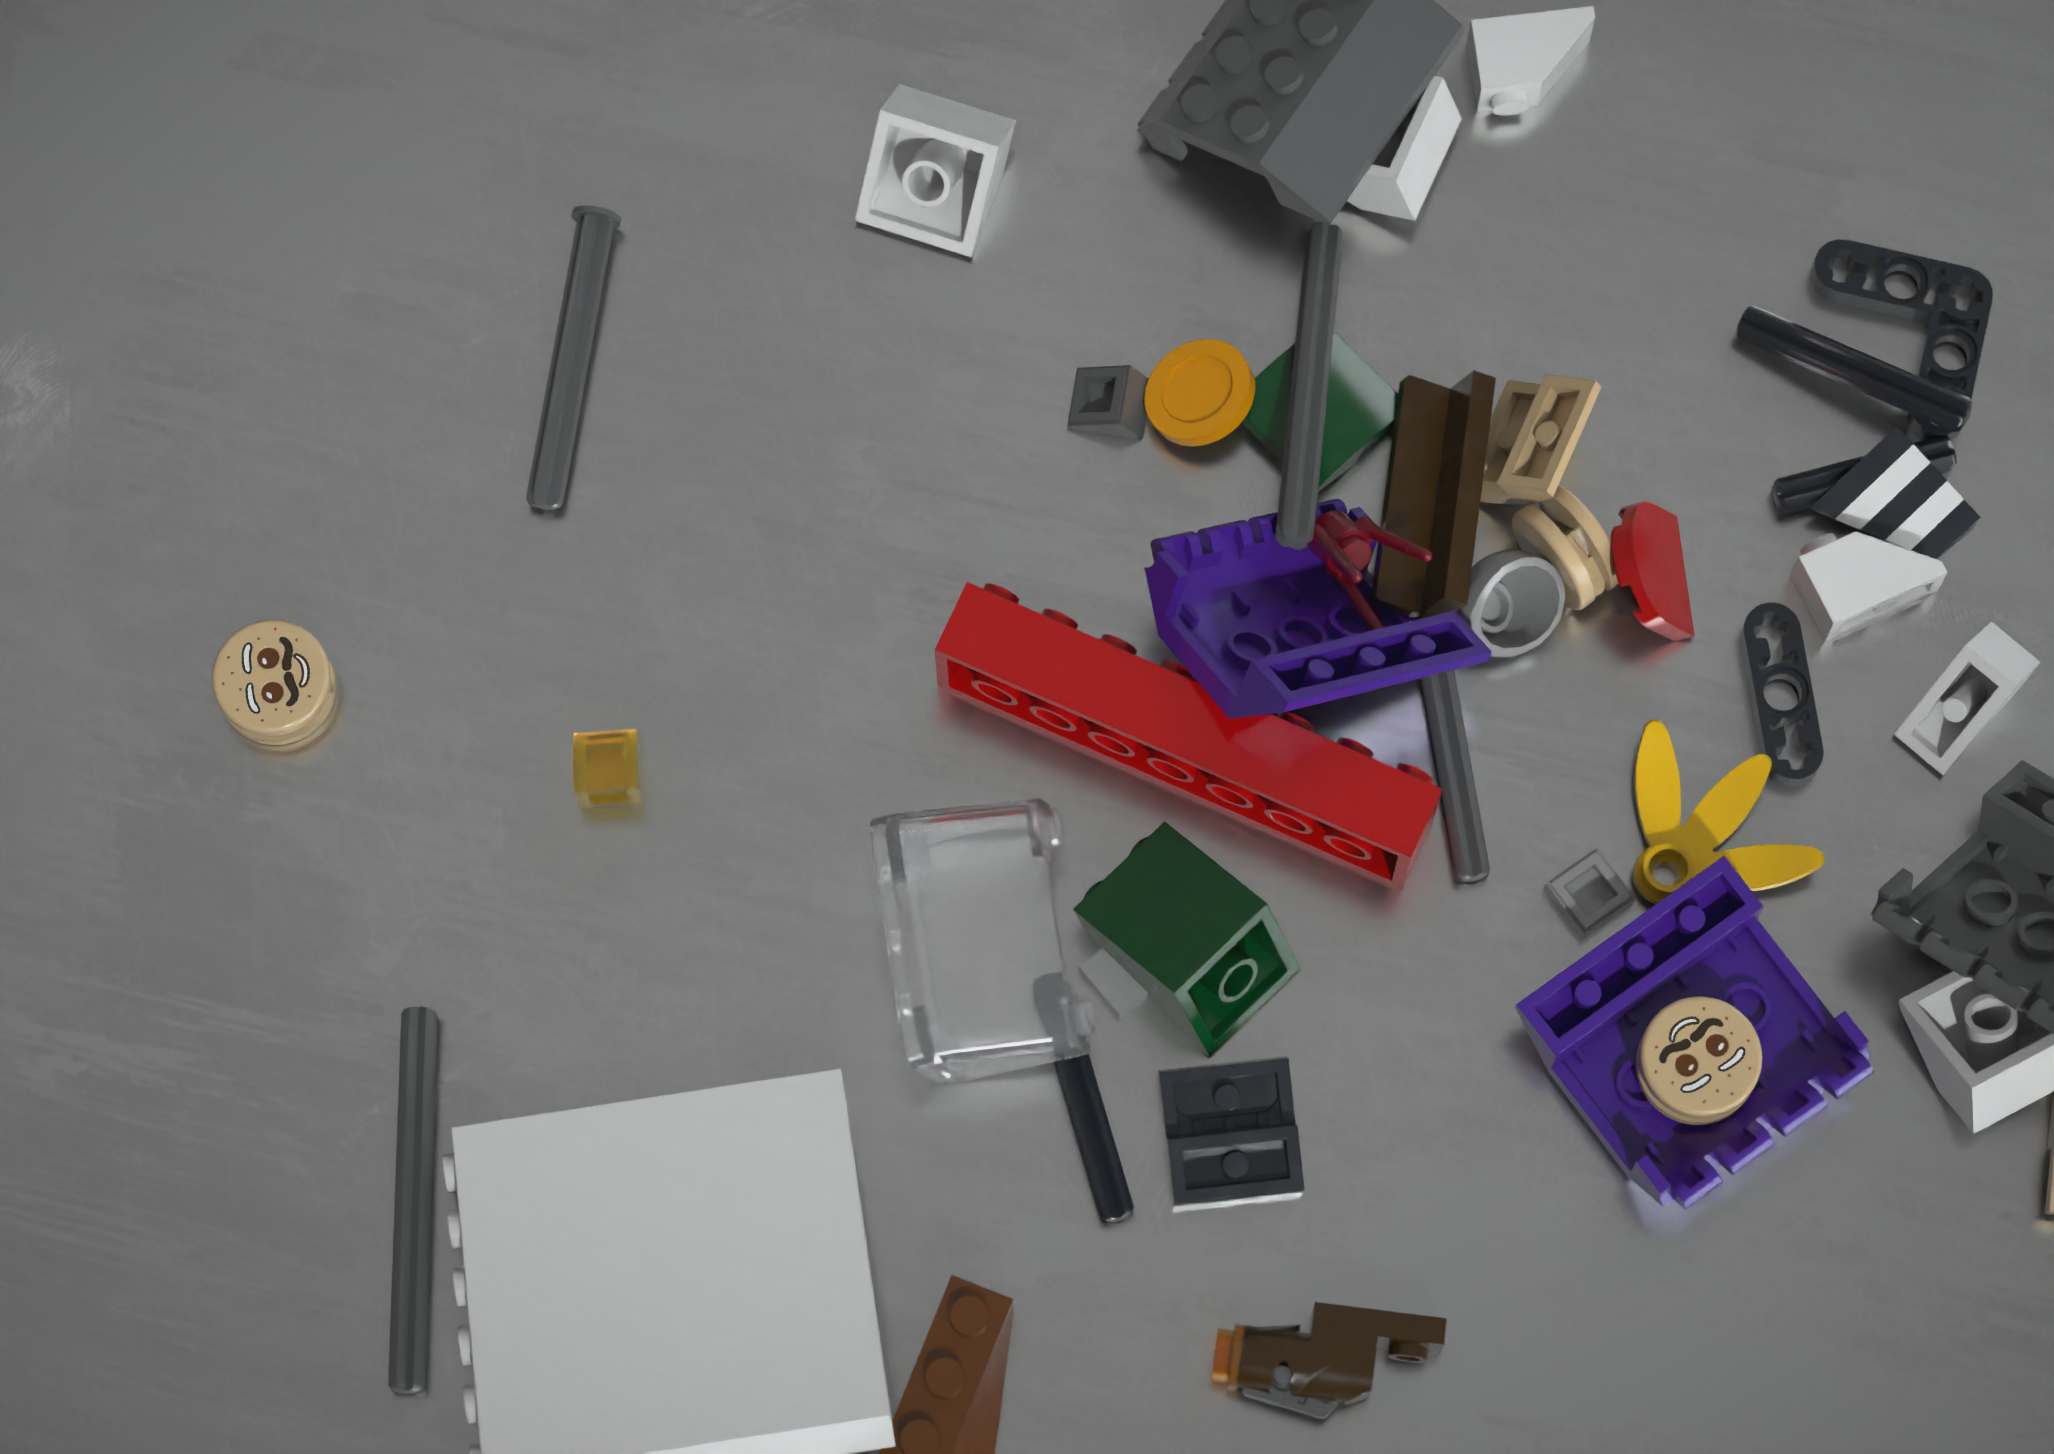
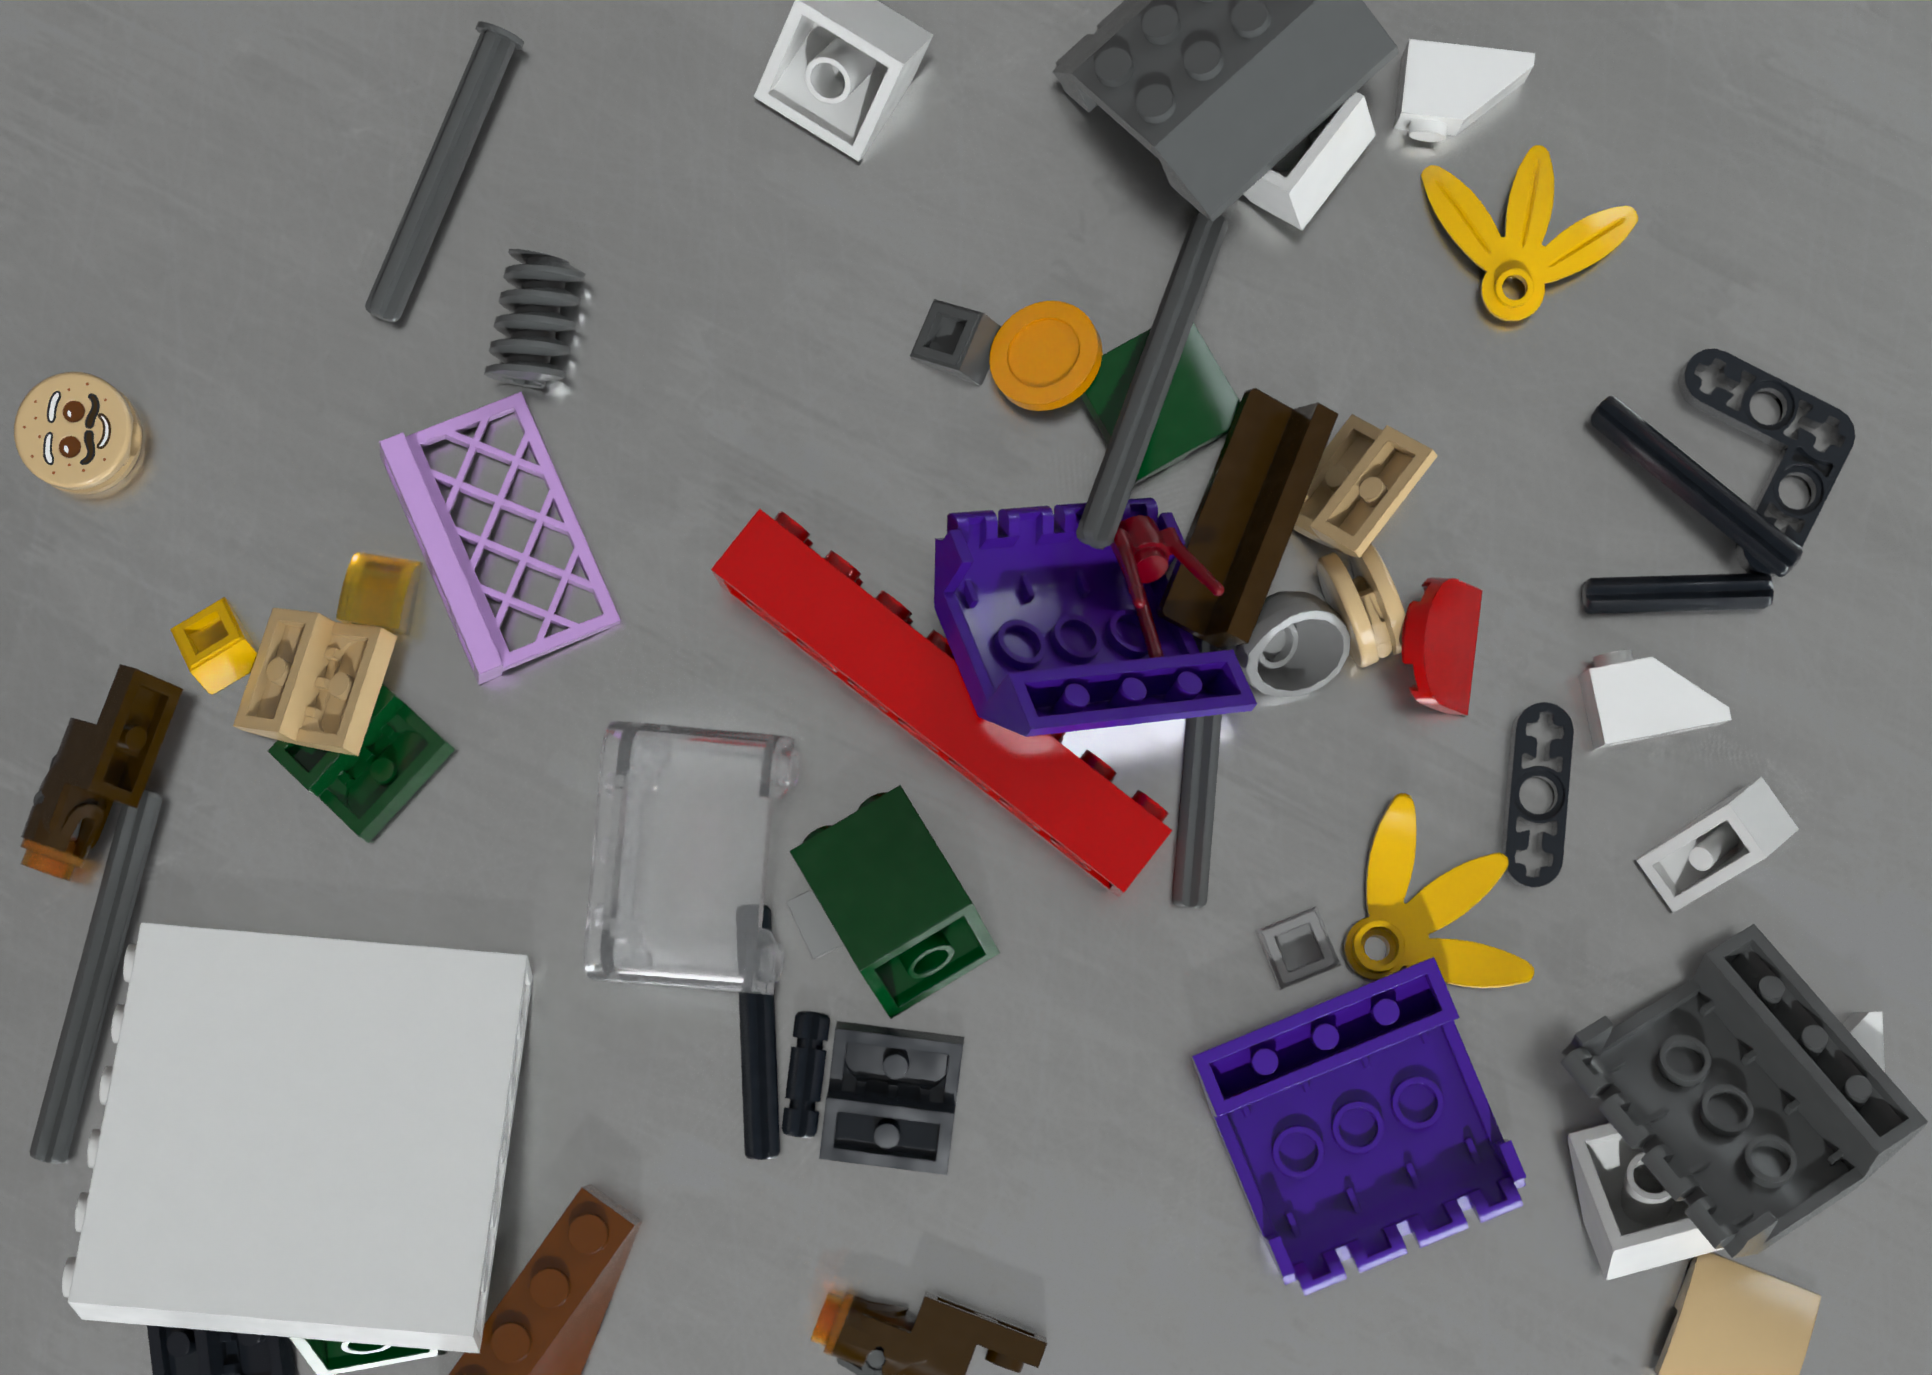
camera: 15 degrees right, 10 degrees up
tan head [1635,997,1762,1125] -> none
sticker [1810,426,1981,559] -> none
none -> dark brown plate [20,664,183,882]
none -> yellow slope [170,597,258,694]
none -> tan slope [233,608,398,756]
none -> dark green slope [268,683,455,843]
none -> lavender fence [379,392,621,685]
none -> dark grey piece [484,249,586,389]
none -> black axle [782,1011,830,1138]
none -> yellow plant [1421,145,1638,321]

